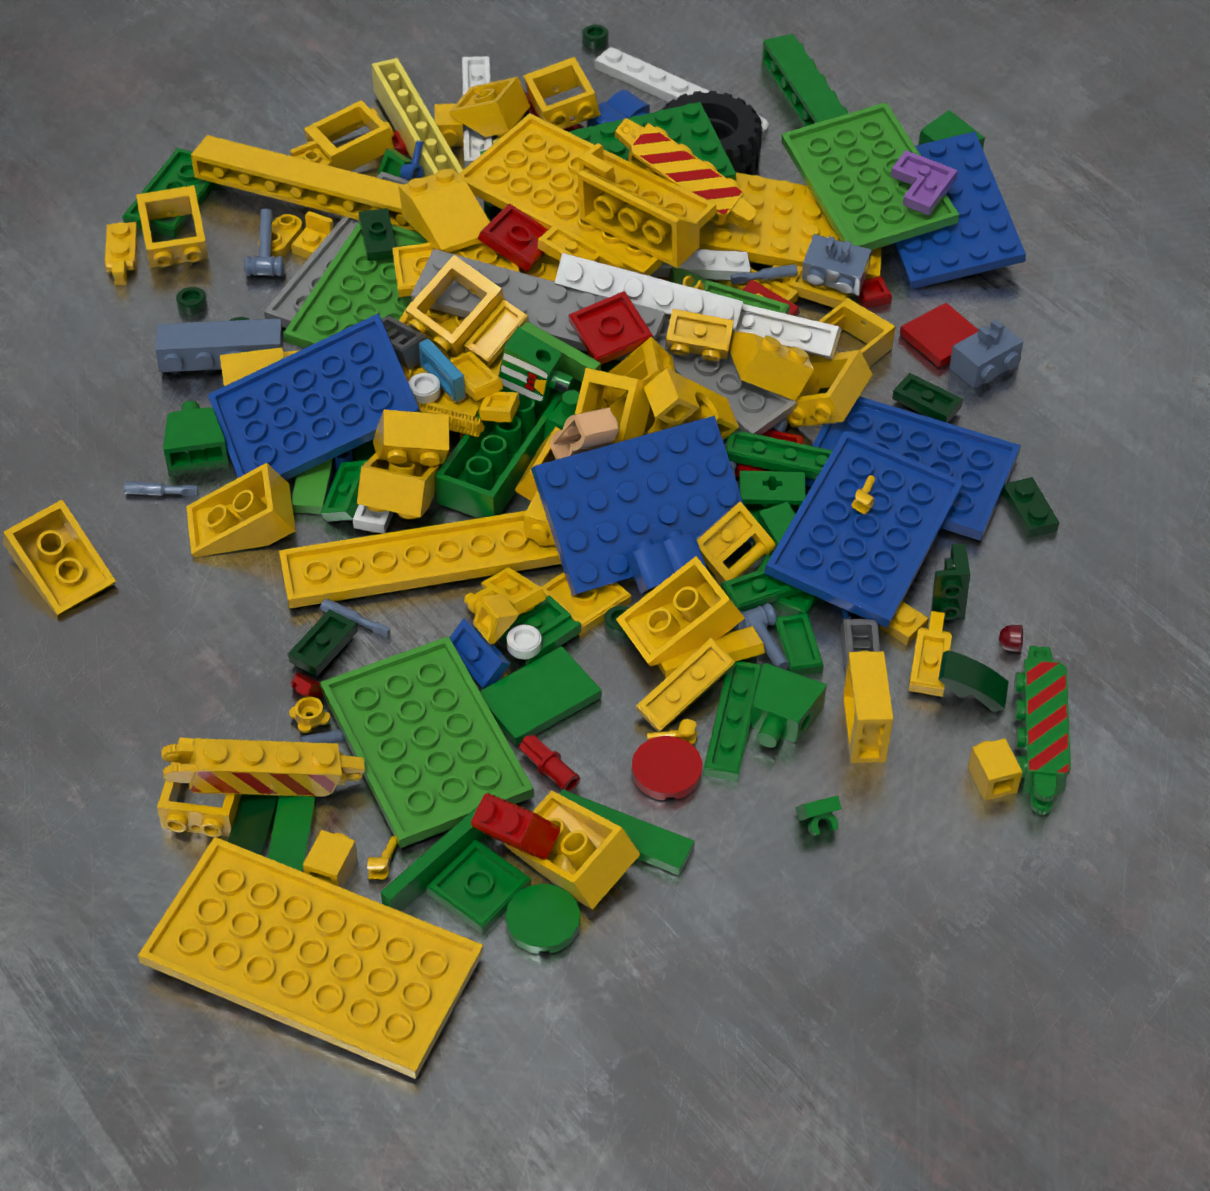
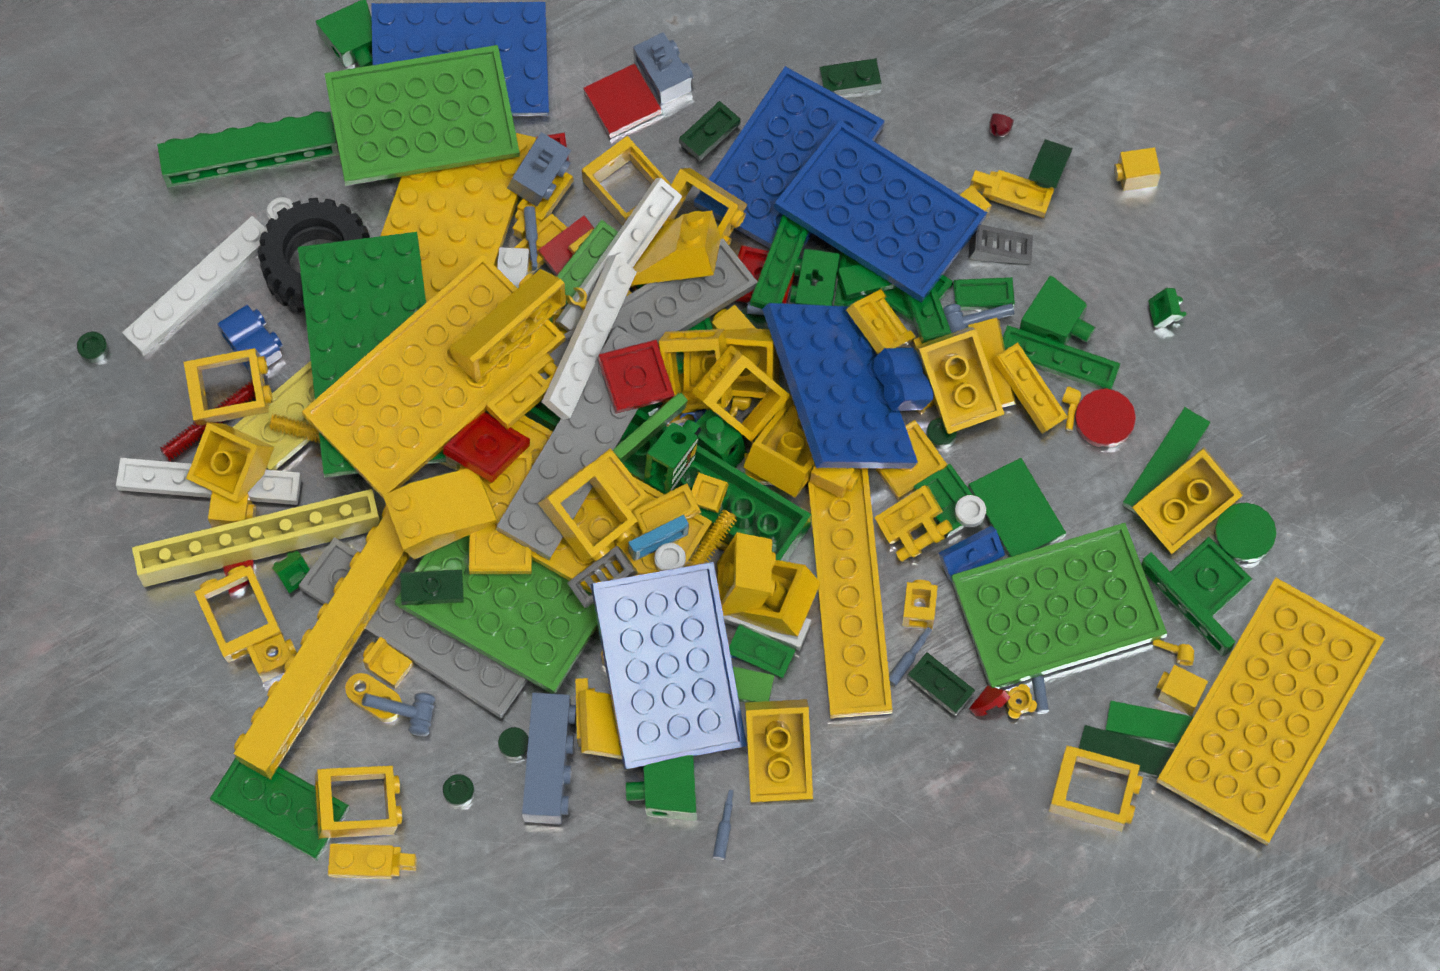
camera: 80 degrees left, 20 degrees up
yellow slope [3,500,116,616] -> none
yellow hinge [161,738,365,797] -> none
blue hand [400,140,424,180] -> none
red brick [471,793,560,860] -> none
yellow slope [473,594,519,645] -> none
red axle [519,735,580,792] -> none
light nougat brick [550,408,619,460] -> none
yellow bracket [579,143,615,183] -> none
yellow hinge [615,118,757,230] -> none
yellow arch [643,368,739,440] -> none
yellow bracket [665,309,734,361] -> none
yellow window [842,651,893,763] -> none
yellow hand [851,475,876,515] -> none
medium lavender plate [891,150,958,215] -> none
dark green bracket [931,544,970,620] -> none
green hinge [1014,646,1071,816] -> none
none -> yellow brick [902,580,938,630]

